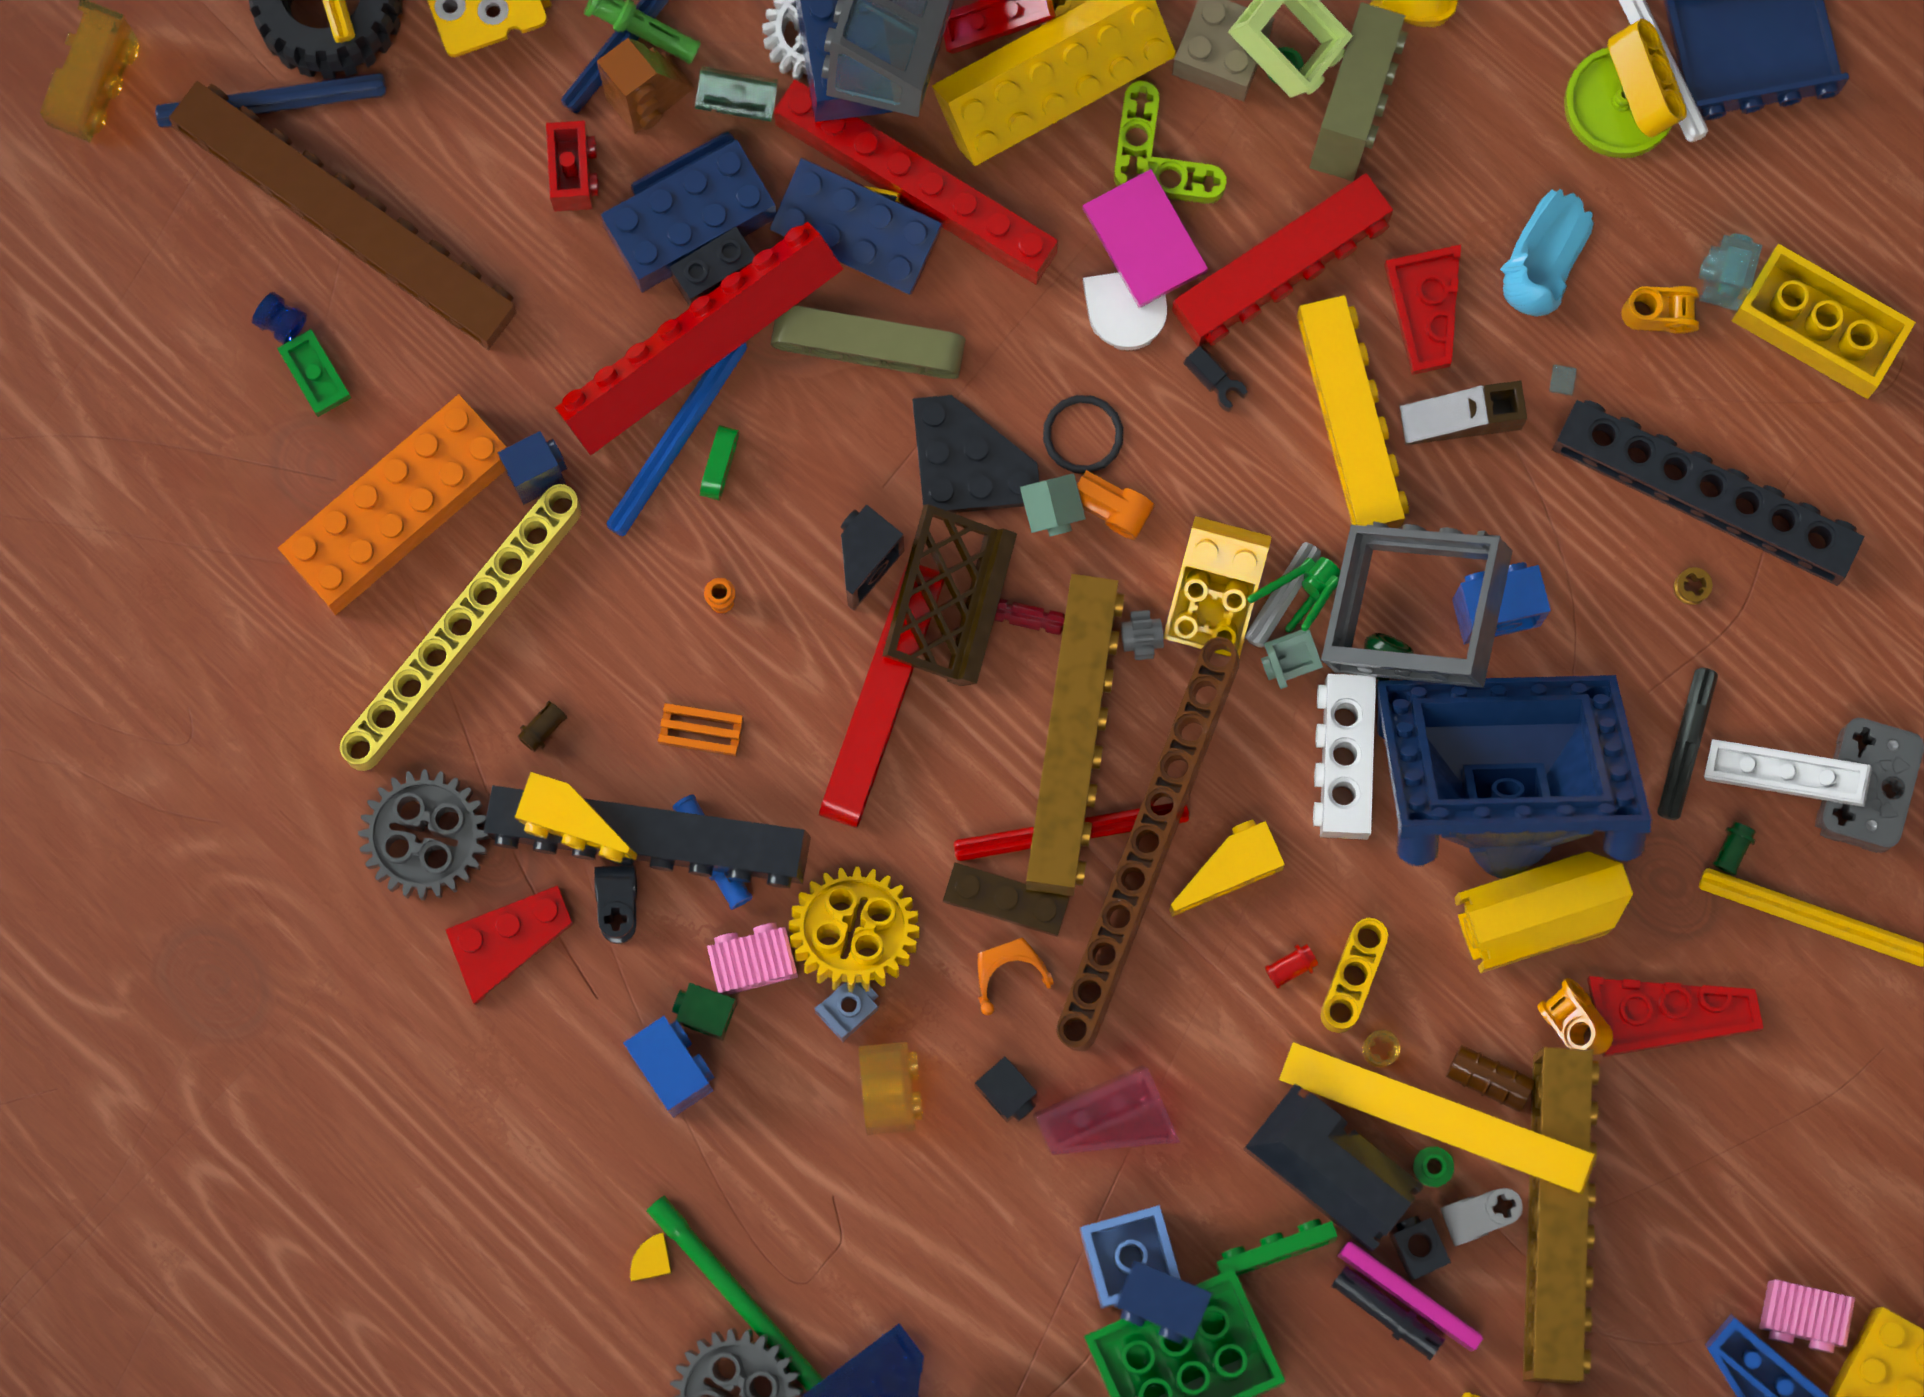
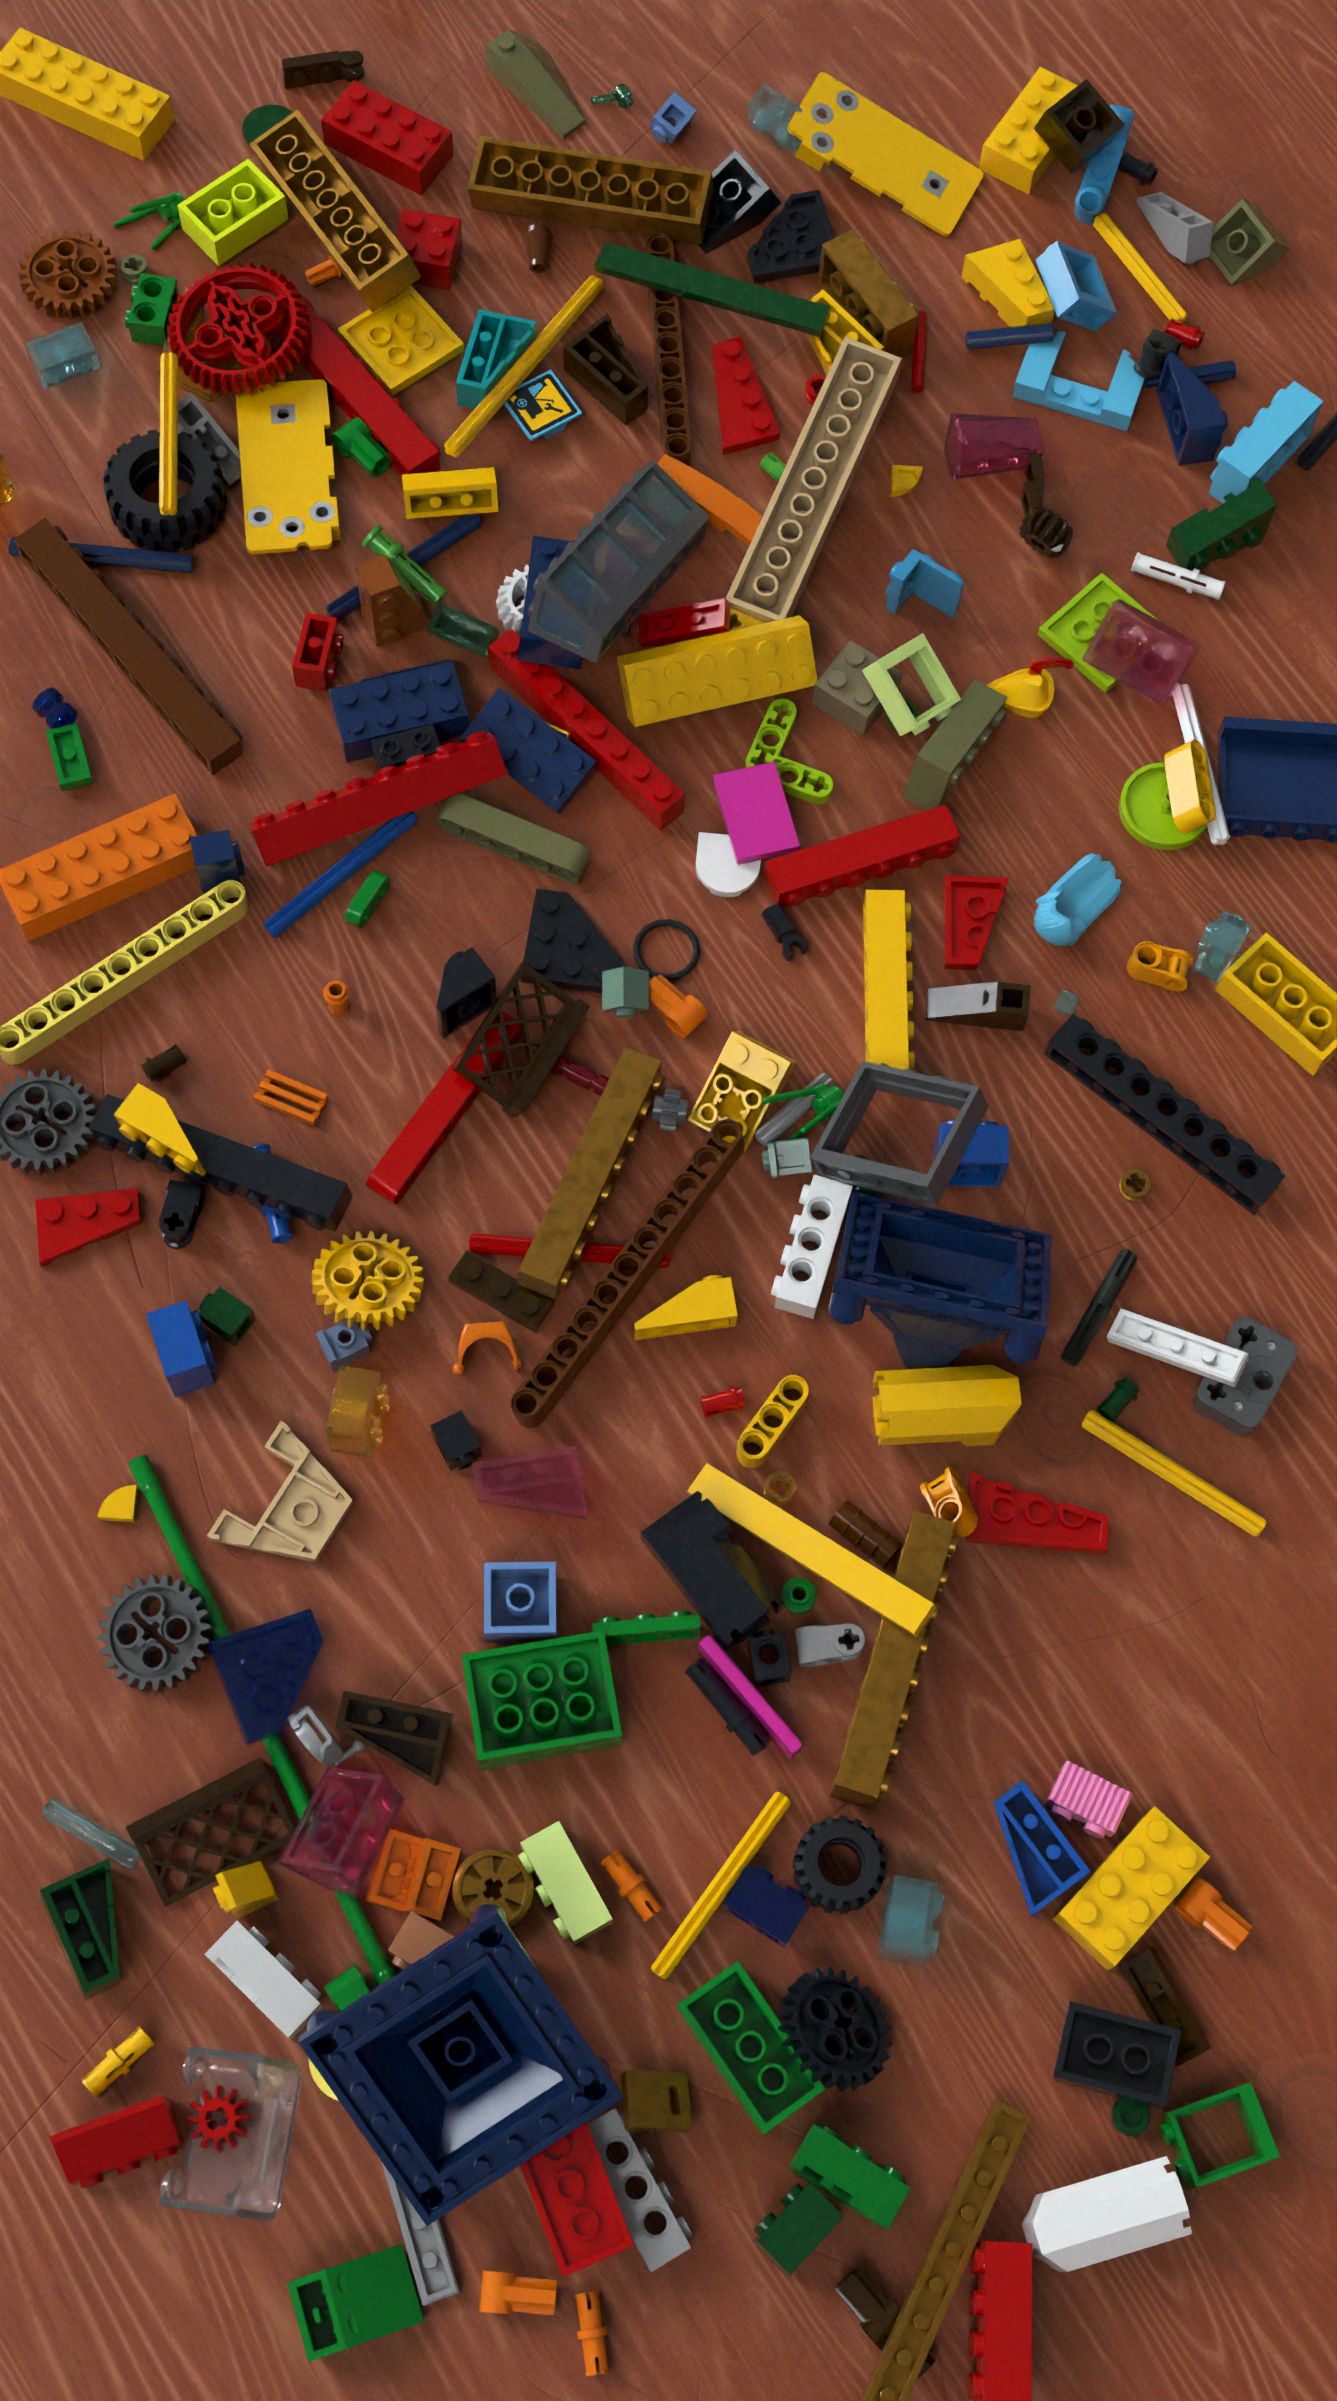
camera: 10 degrees right, 10 degrees down
bright pink brick [707,923,798,995] -> none
dark blue brick [1114,1261,1212,1344] -> none
none -> tan wing [207,1421,354,1563]

